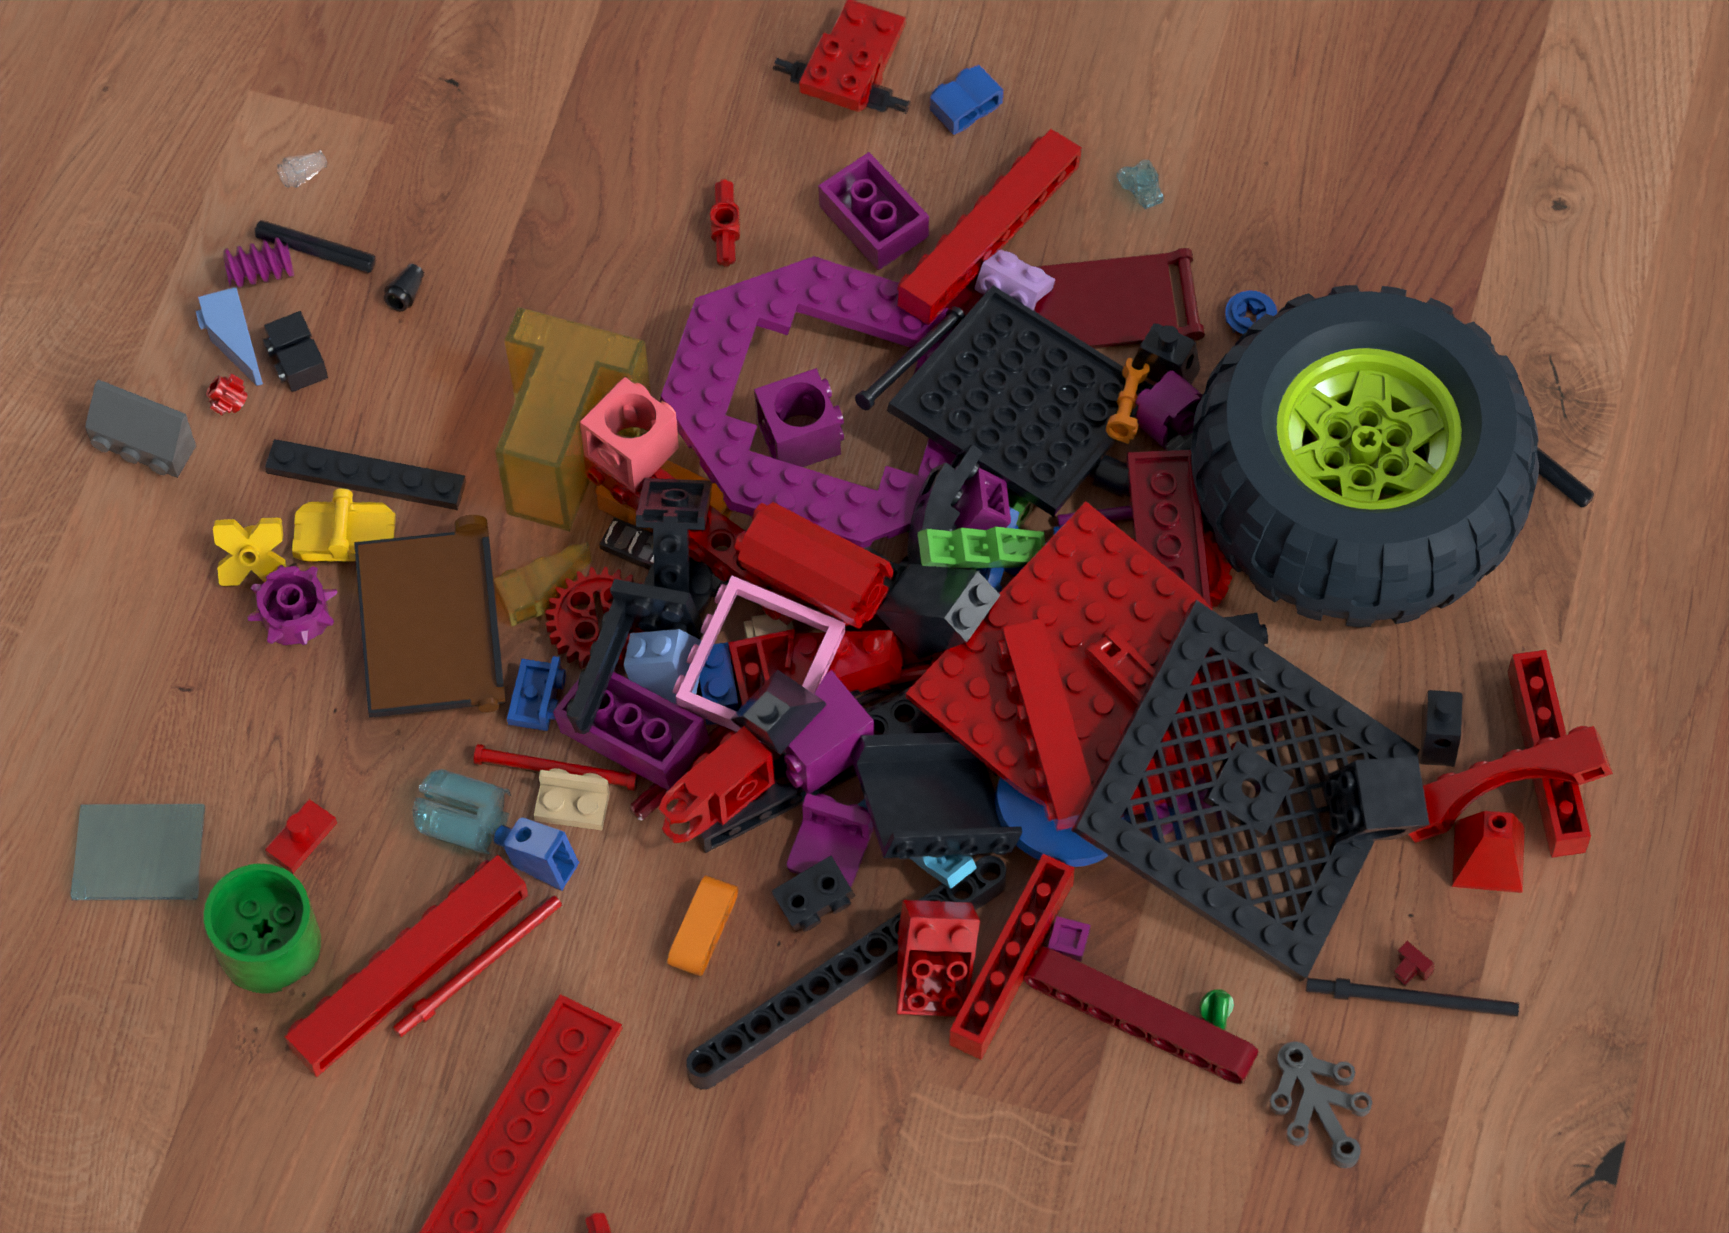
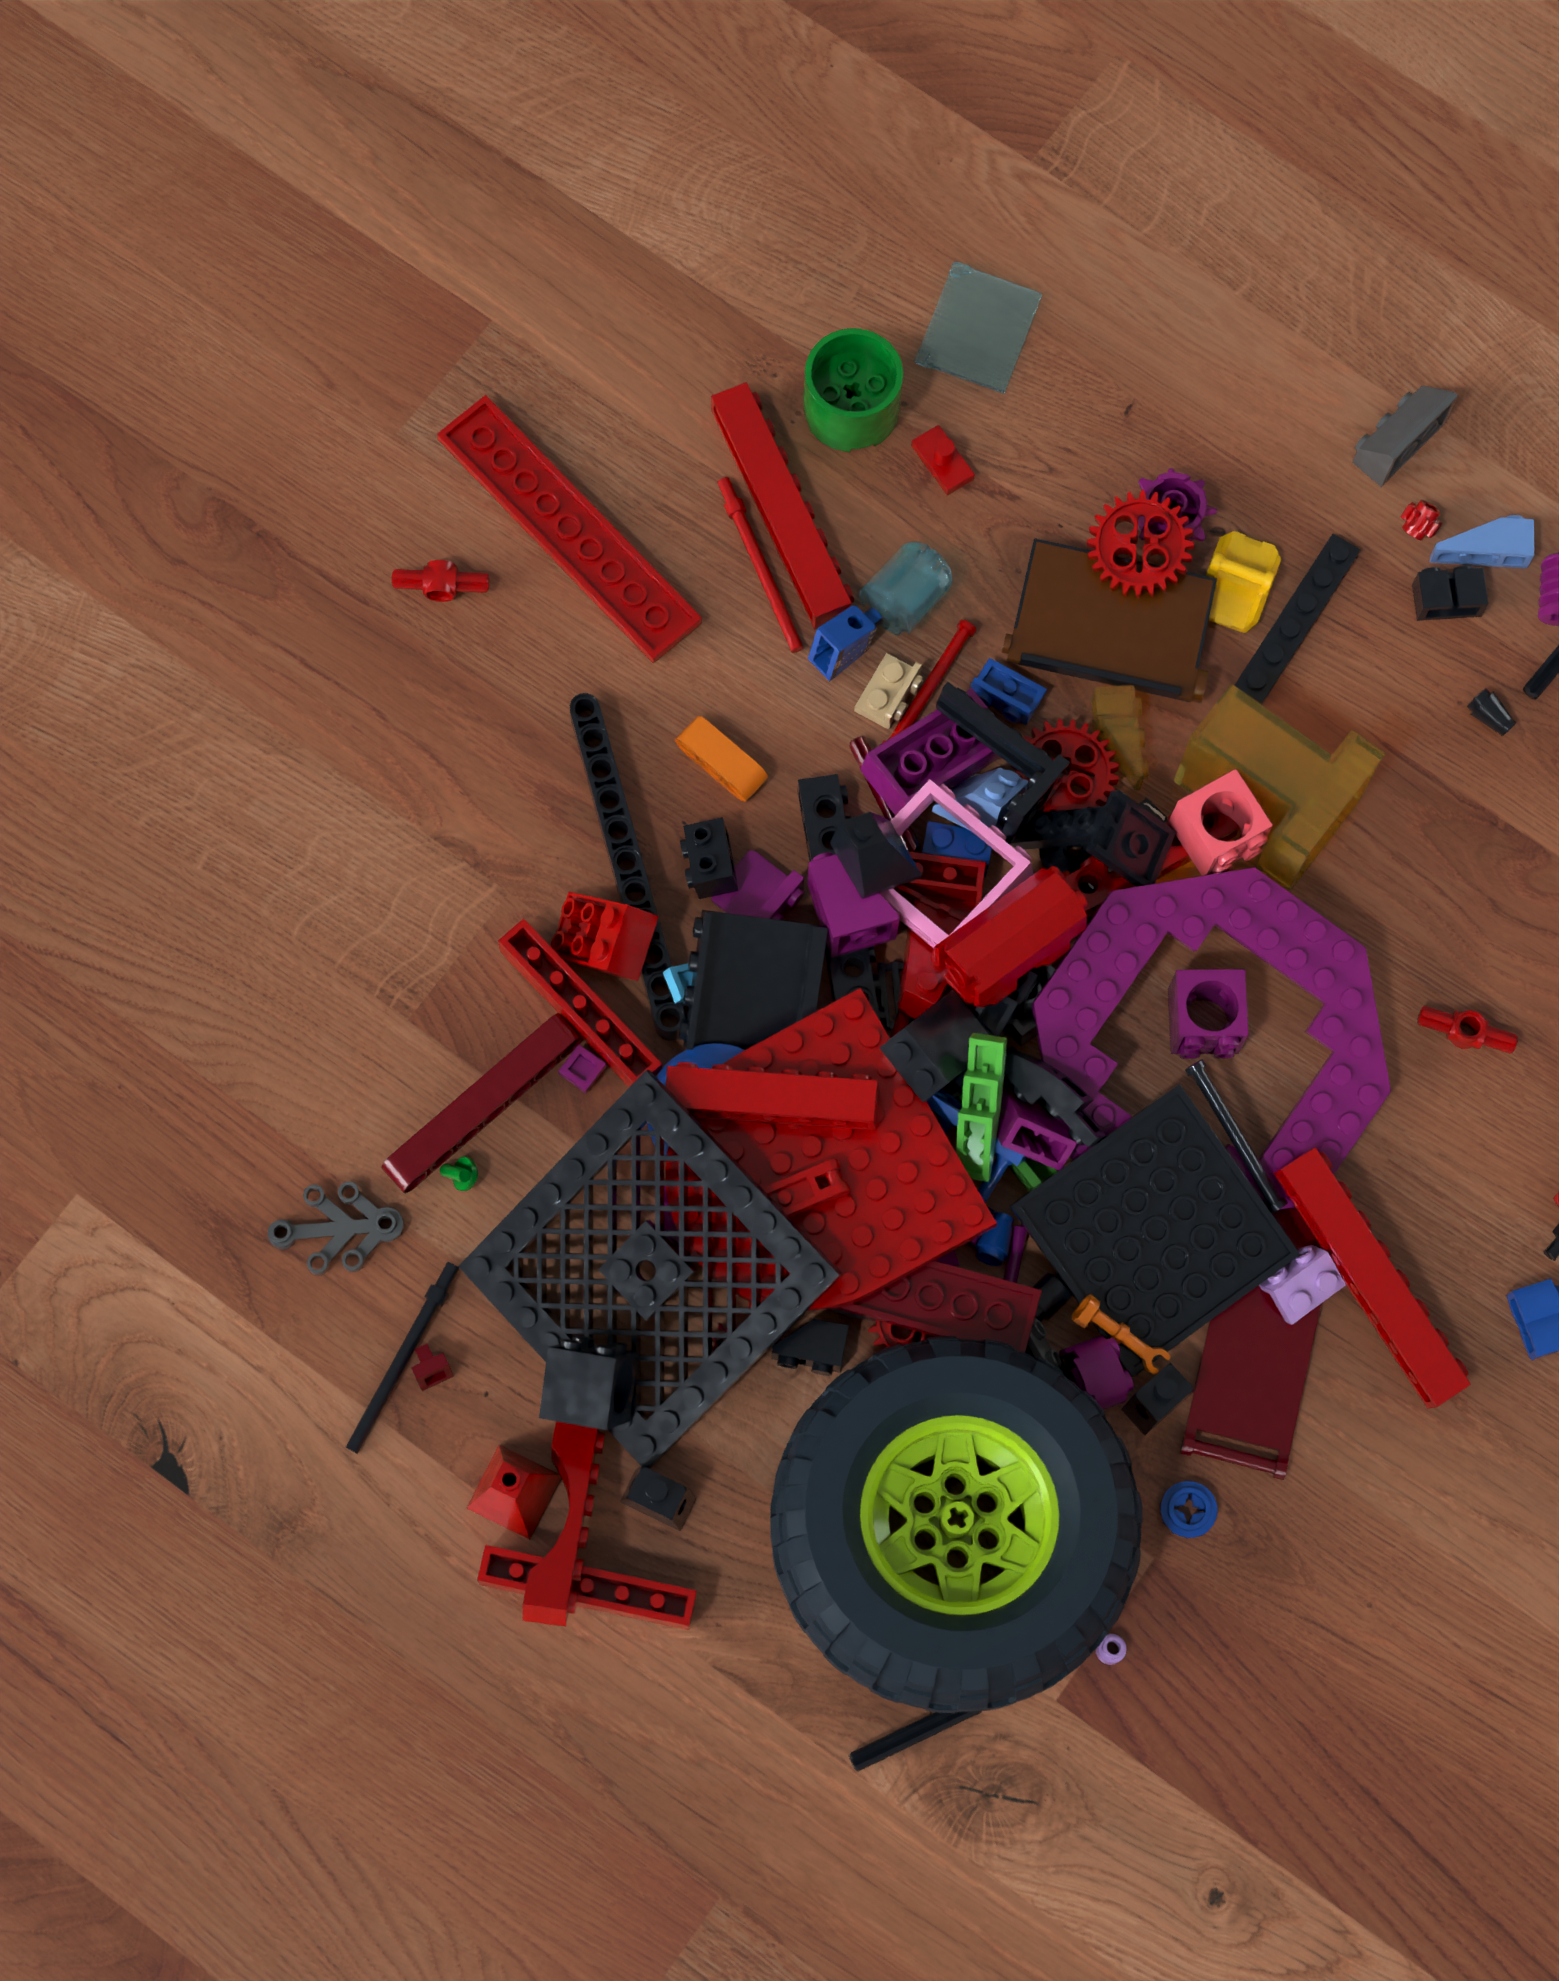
camera: 105 degrees right, 10 degrees up
yellow plant [213,518,286,586] -> none
red brick [659,726,775,843] -> none
magenta brick [818,152,929,271] -> none
clear light blue plate [1116,160,1164,209] -> none
none -> red gear [1087,490,1194,599]

